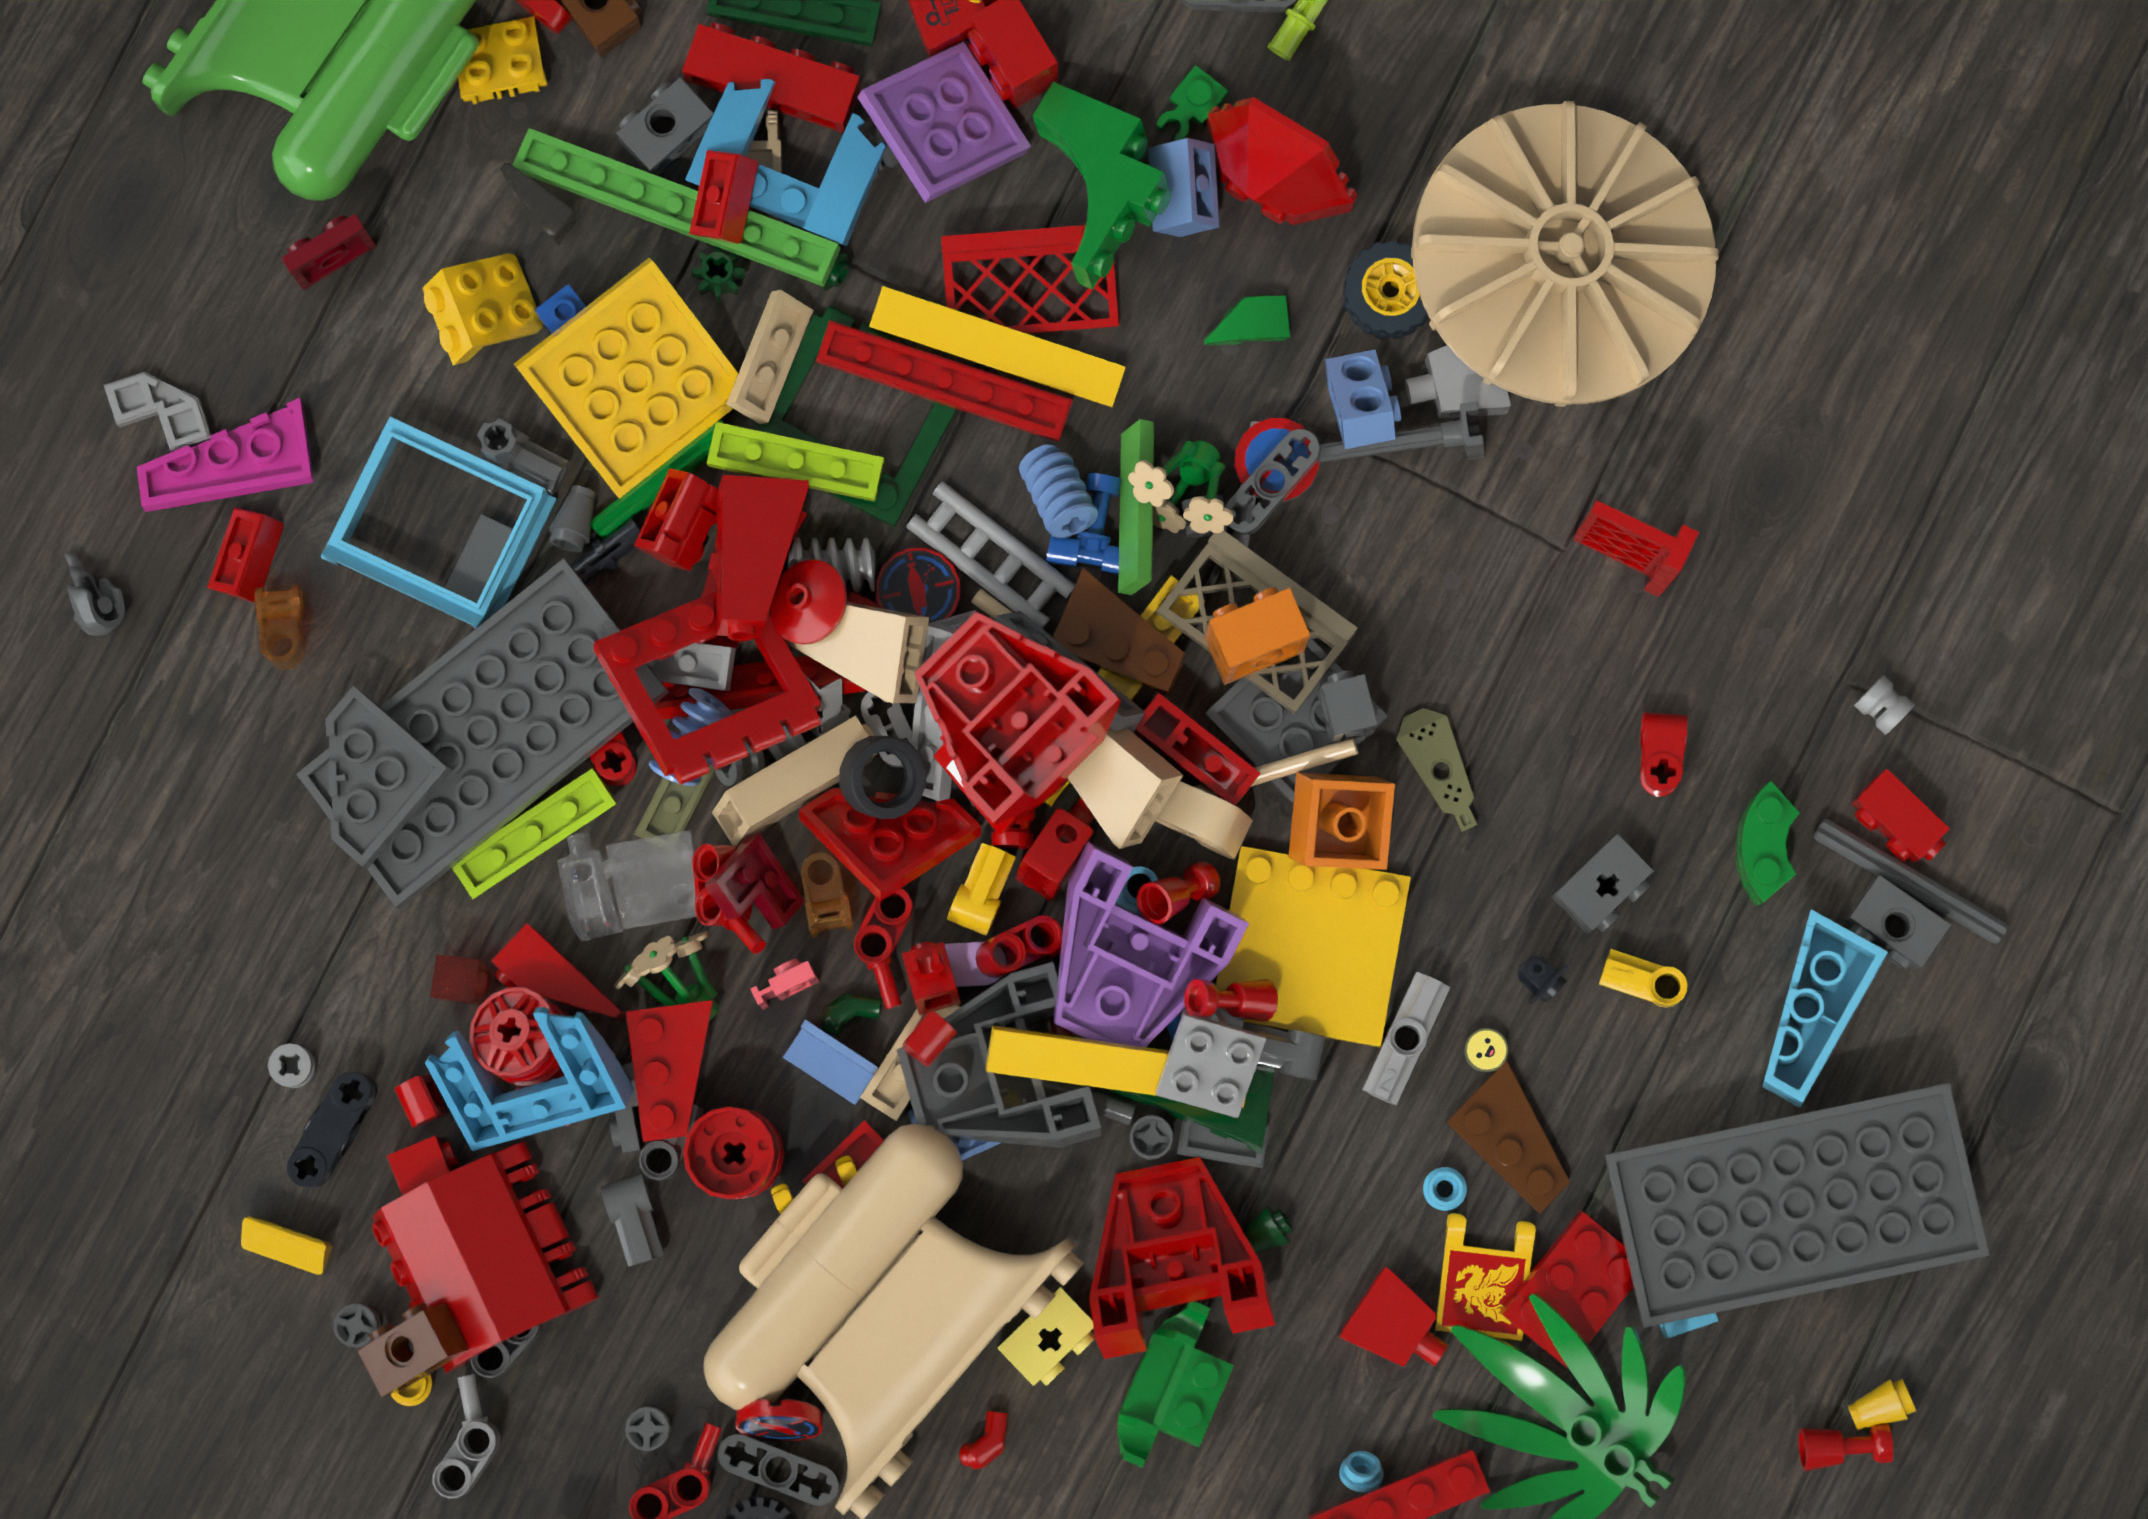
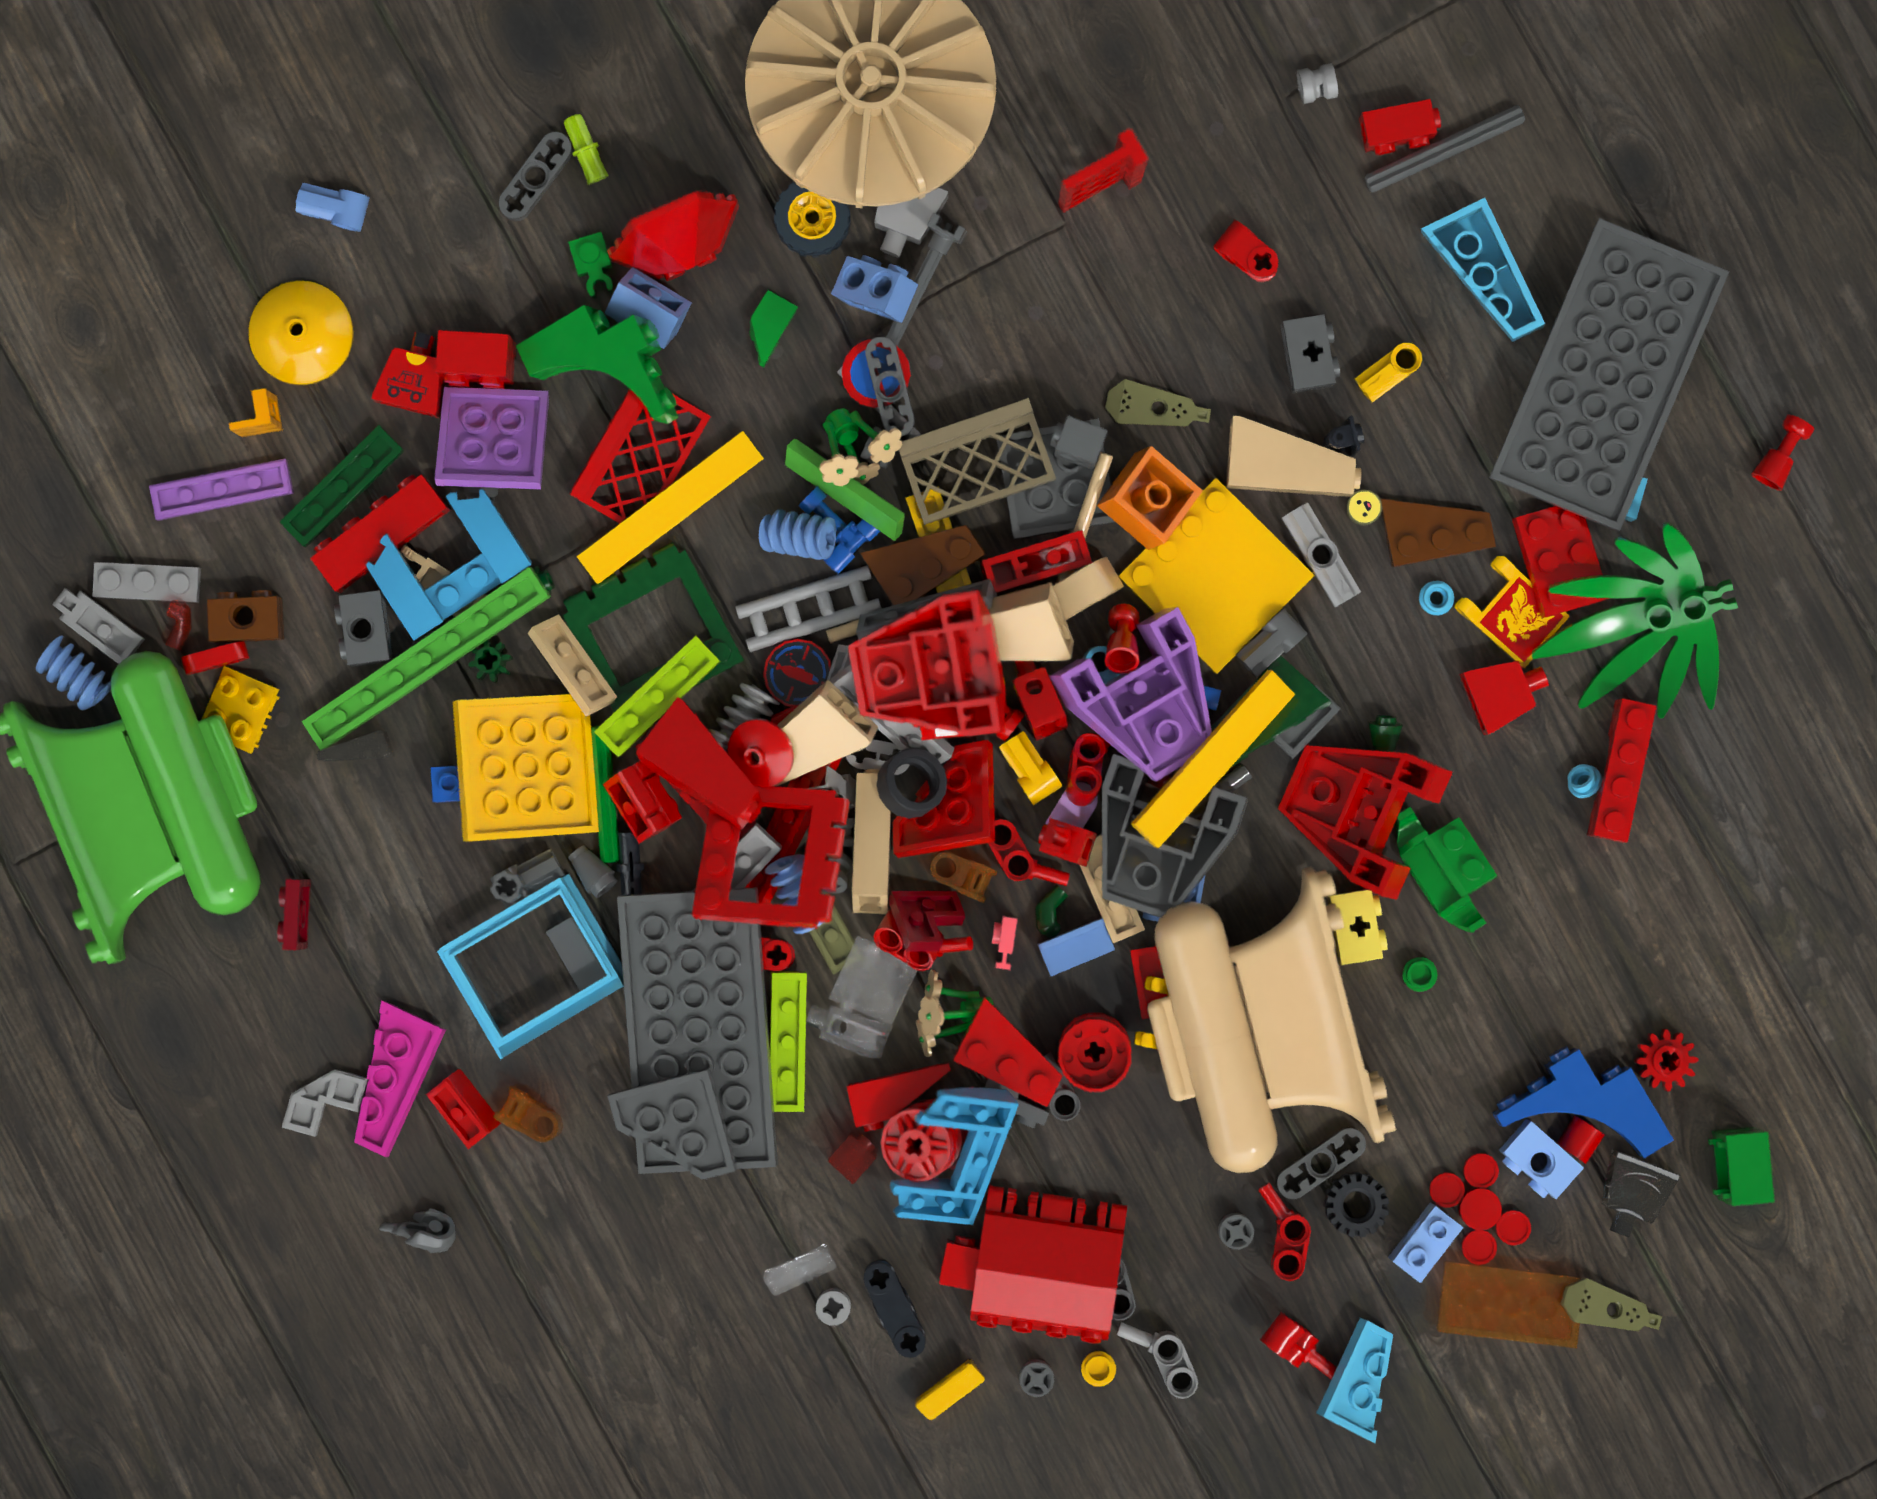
camera: 55 degrees left, 5 degrees up
reddish brown brick [358,1303,469,1397] -> none
red brick [394,1075,448,1128] -> none
yellow bracket [422,253,543,365] -> none
dark grey piece [601,1174,665,1267] -> none
red slope [689,150,758,244] -> none
tile [735,1399,823,1441] -> none
red tile [816,321,1073,442] -> none
red brick [902,1010,957,1067] -> none
red arm [959,1411,1008,1470] -> none
dark grey wheel [1129,1116,1173,1160] -> none
light grey plate [1155,1008,1267,1118] -> none
red piece [1184,979,1278,1022] -> none
orange brick [1204,587,1310,685] -> none
green brick [1735,781,1800,907] -> none
dark grey brick [1843,875,1951,971] -> none
yellow cone [1848,1378,1916,1430] -> none
none -> clear slope [762,1244,836,1296]
none -> tan slope [1226,416,1361,497]
none -> green plate [1402,957,1437,992]

